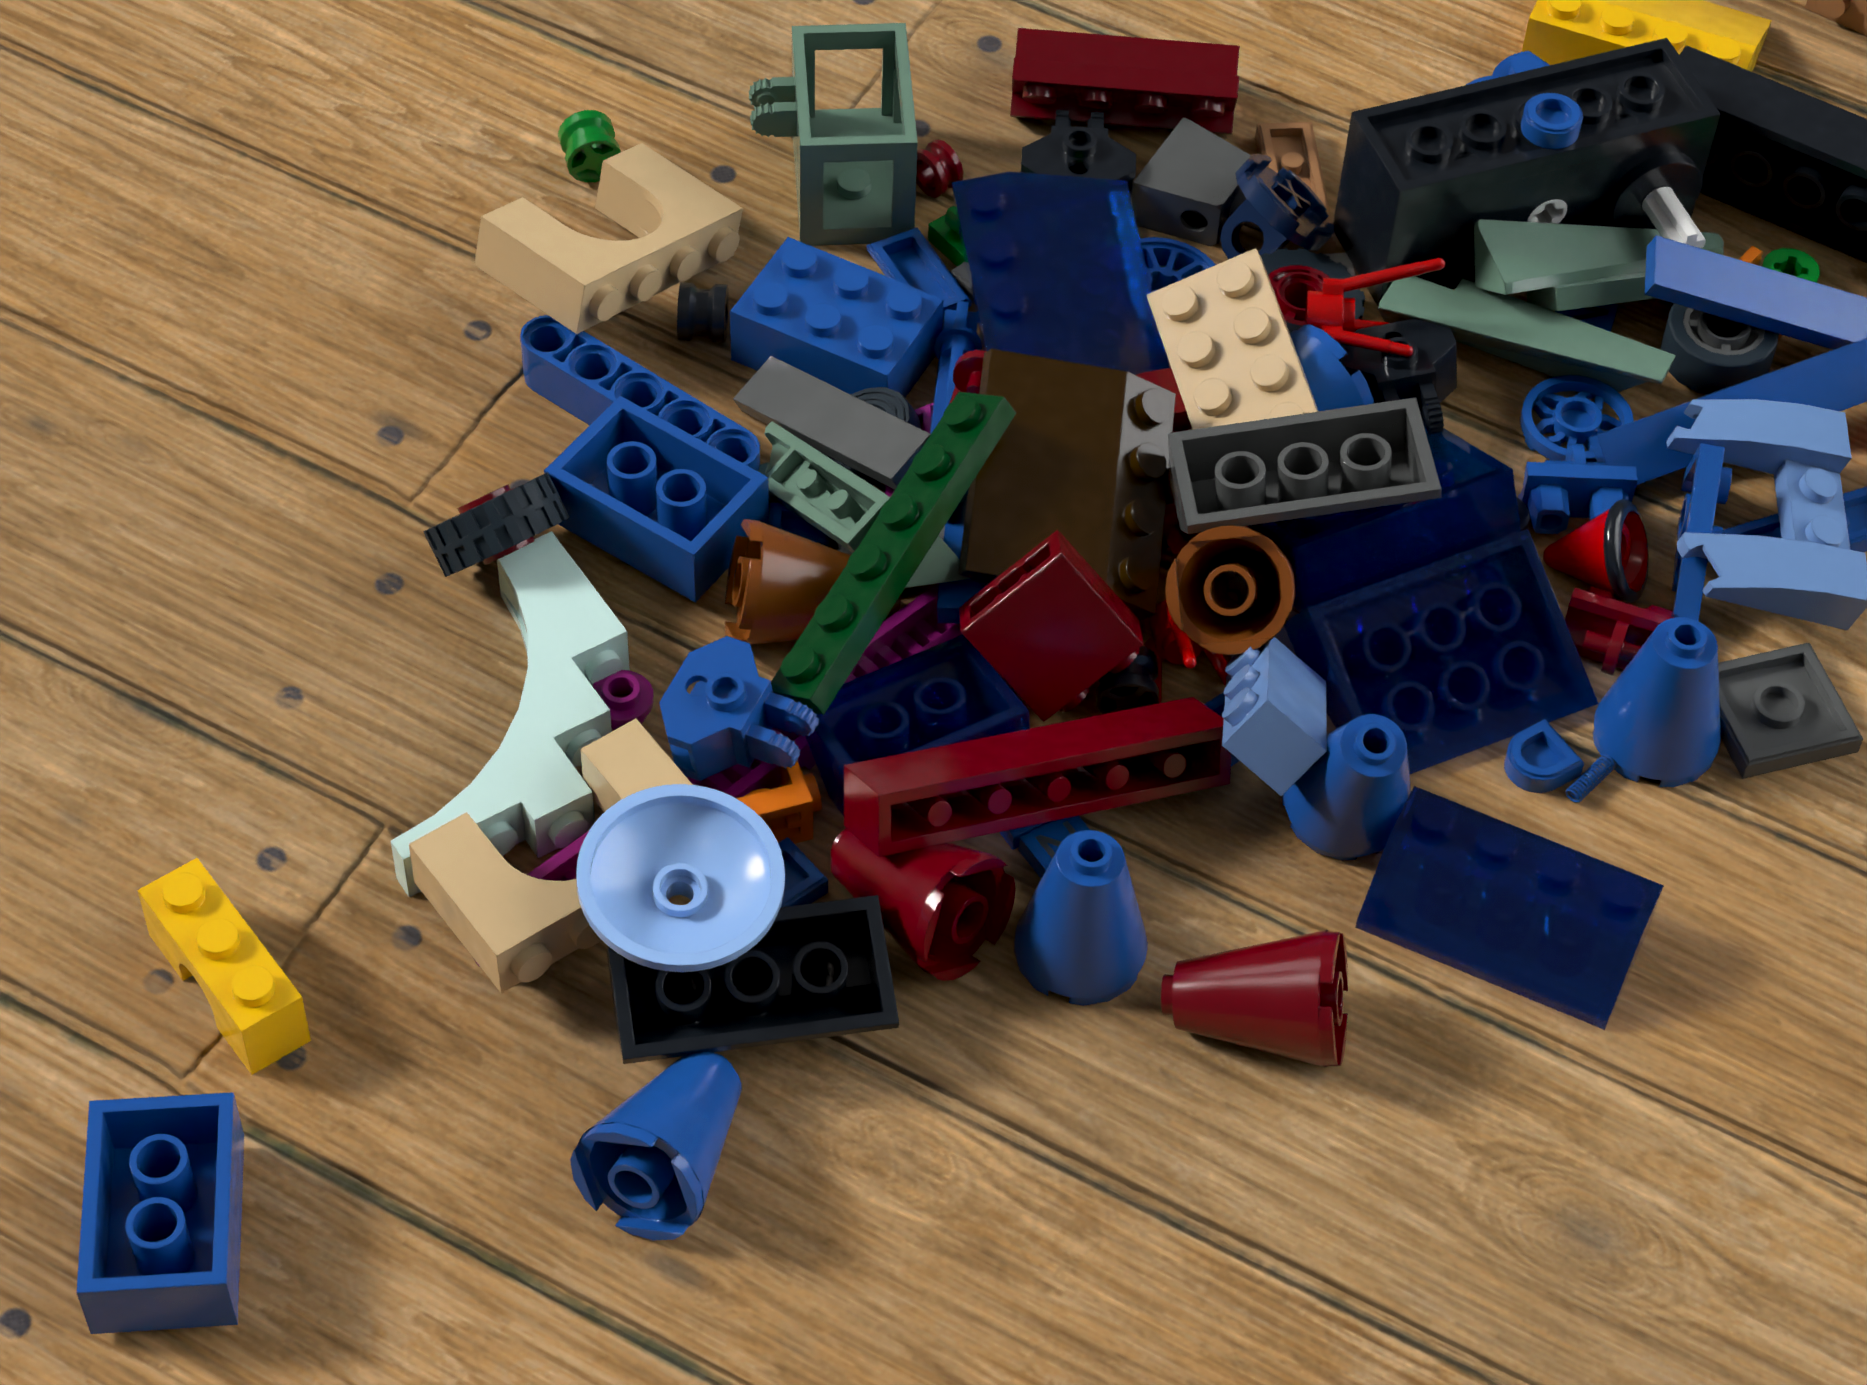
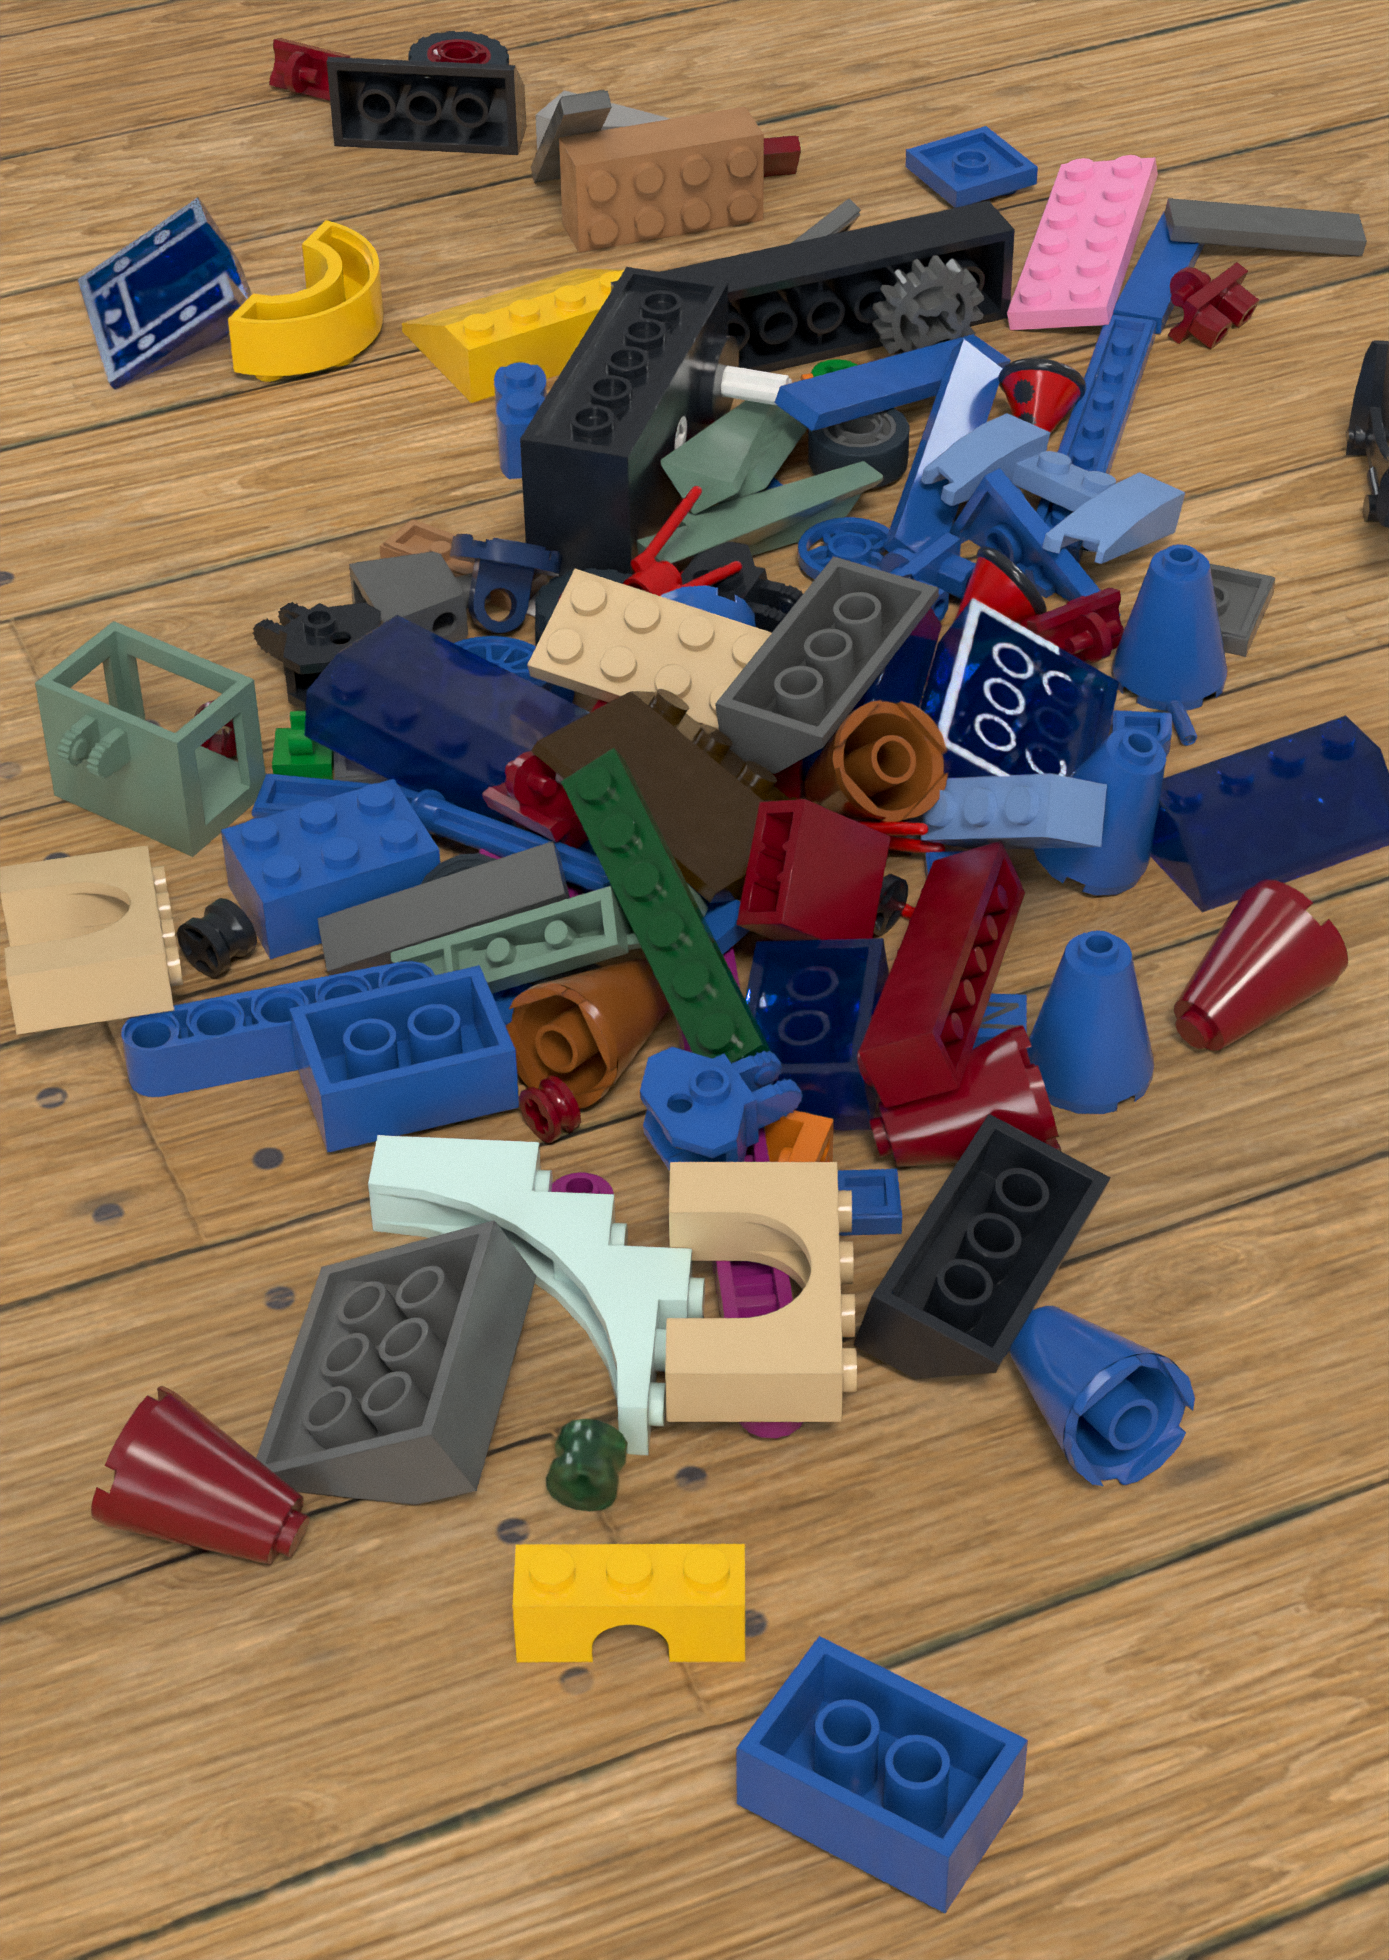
camera: 50 degrees left, 10 degrees down
black wheel [423,472,570,577] -> none
light blue dish [576,784,785,972] -> none
dark red brick [1010,28,1240,135] -> none
blue tile [1520,93,1583,149] -> none
none -> dark red cone [91,1386,310,1564]
none -> dark grey slope [256,1220,537,1505]
none -> dark red bush [519,1075,581,1143]
none -> clear green wheel [545,1419,628,1512]

